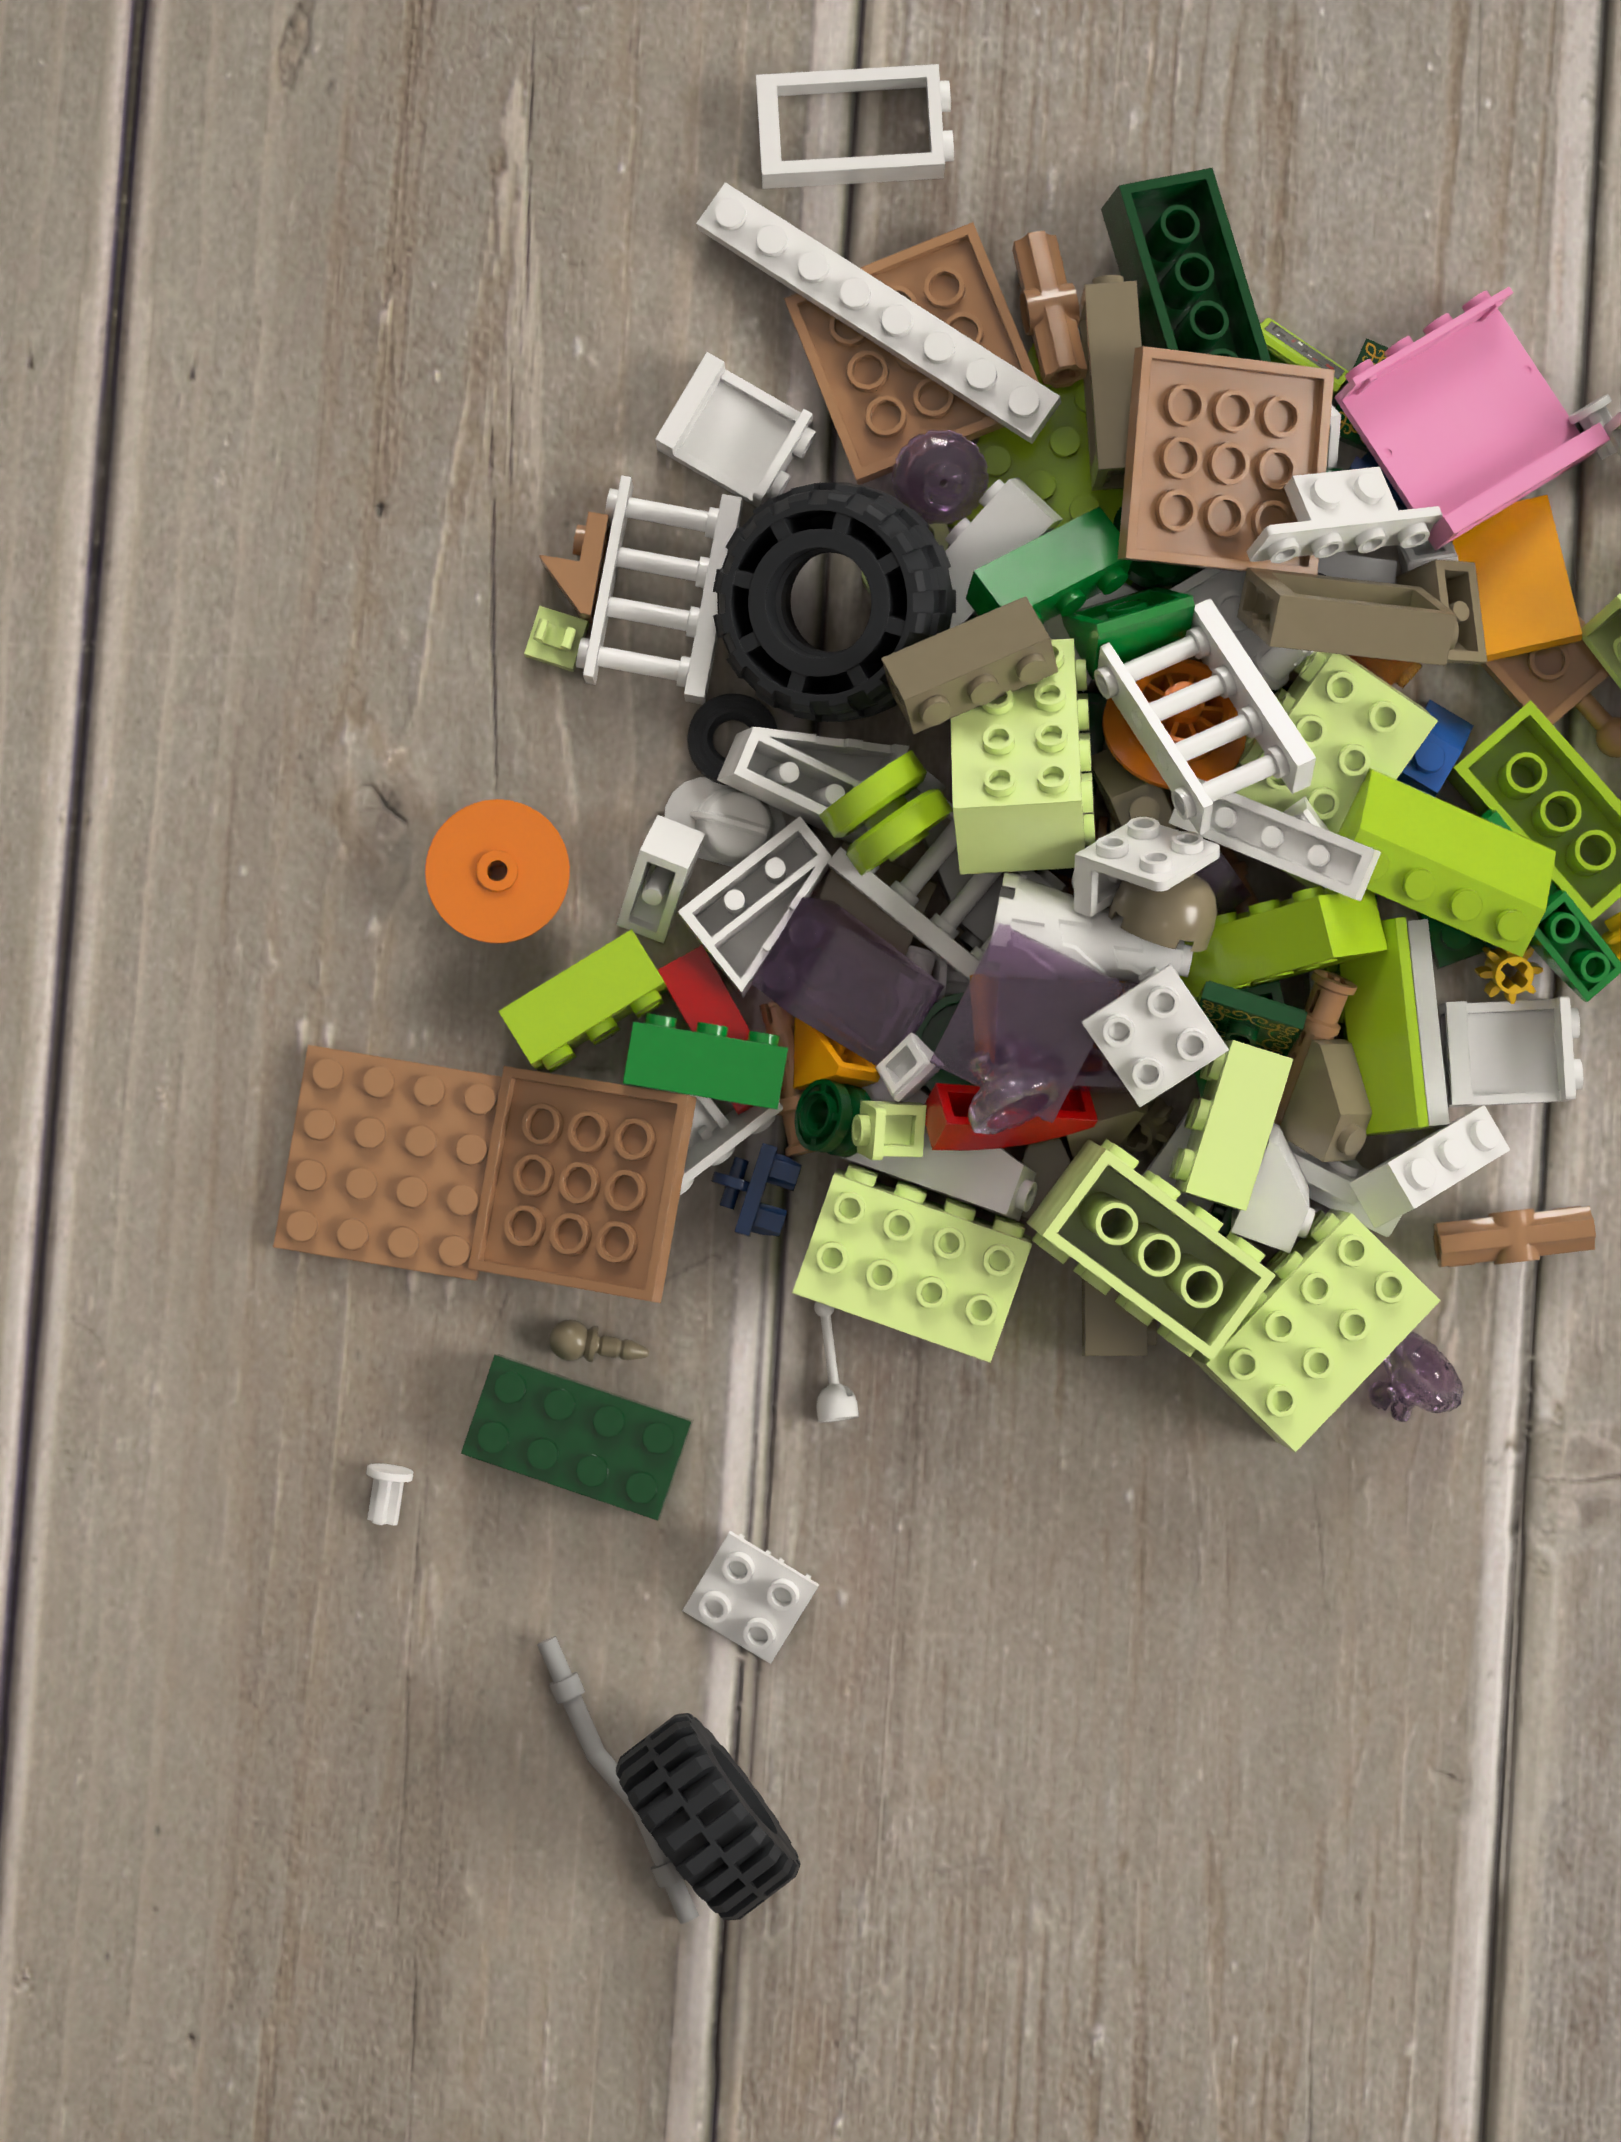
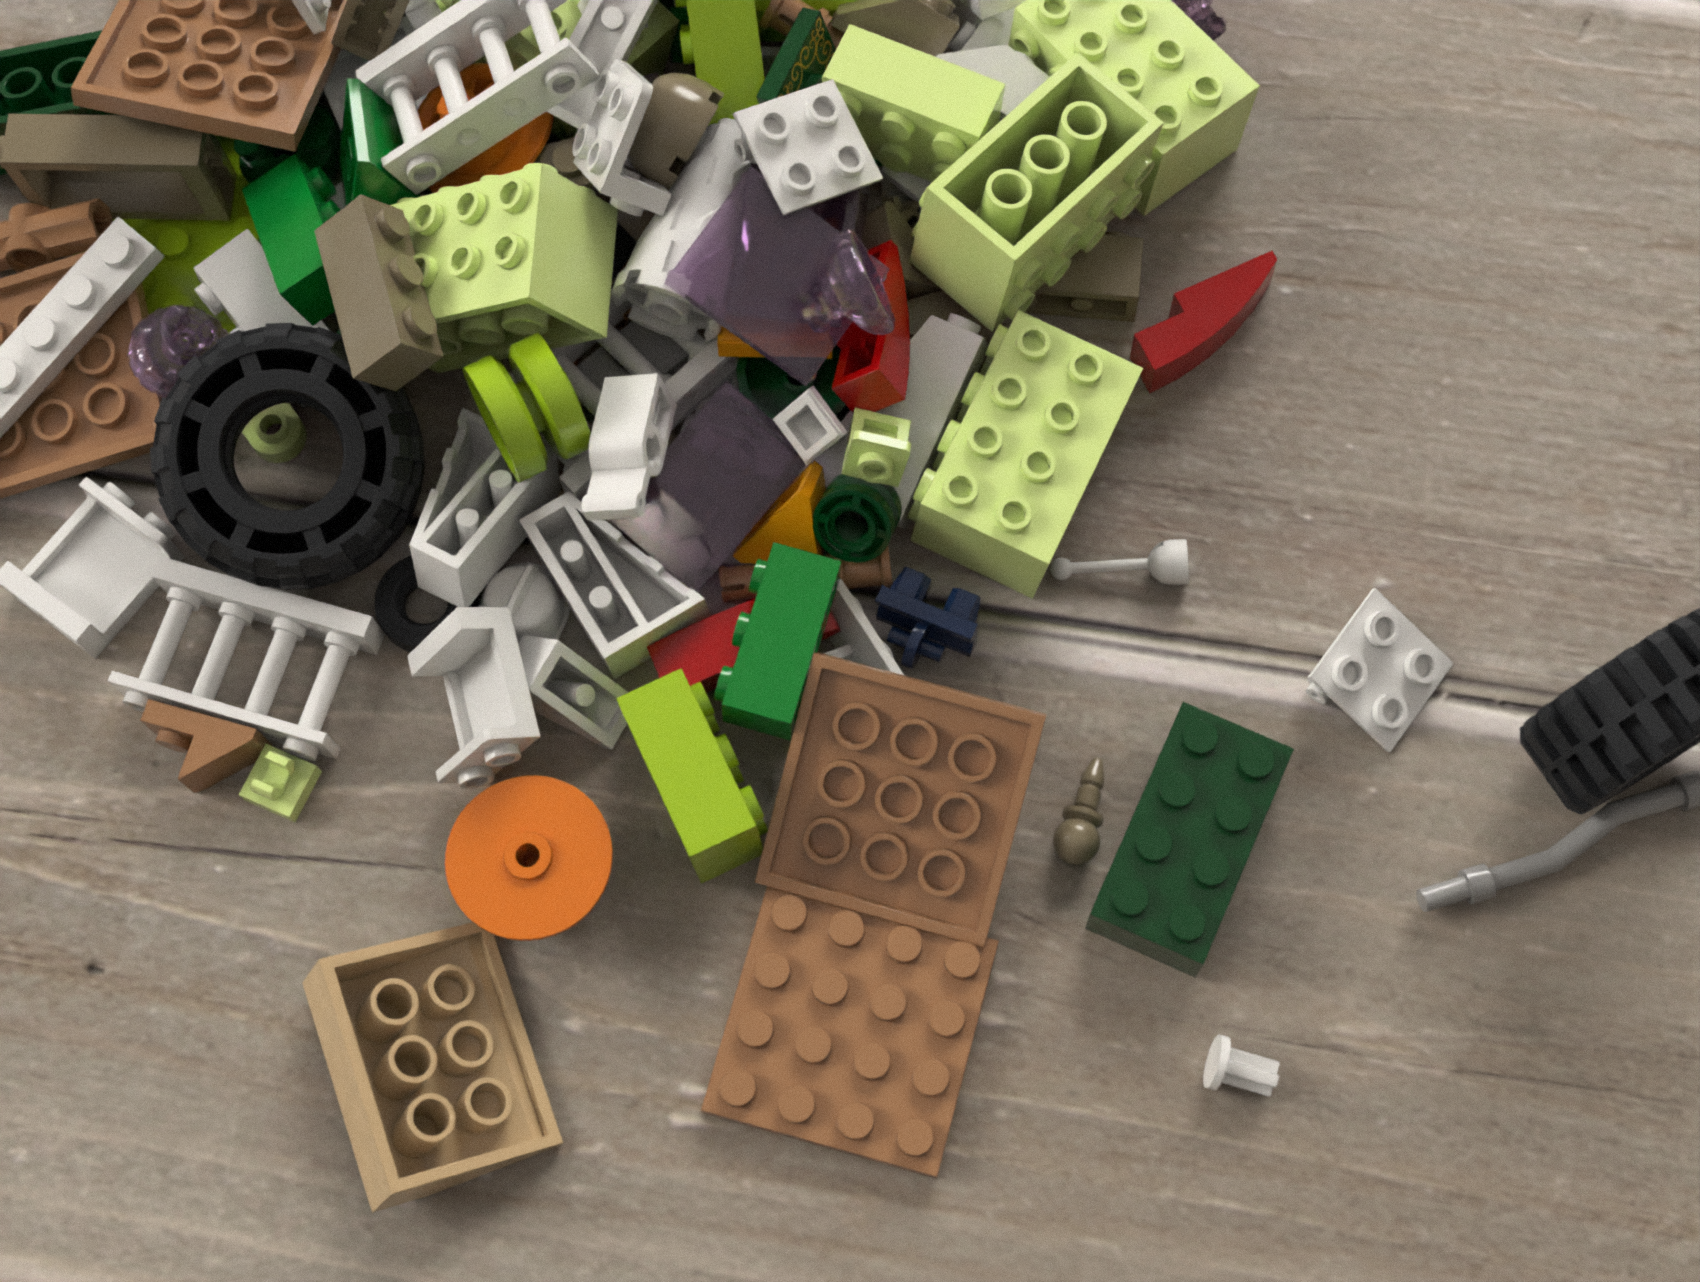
camera: 80 degrees left, 15 degrees down
none -> tan slope [302,922,563,1213]
none -> white panel [407,607,541,789]
none -> white piece [582,373,677,521]
none -> red slope [1130,251,1277,394]

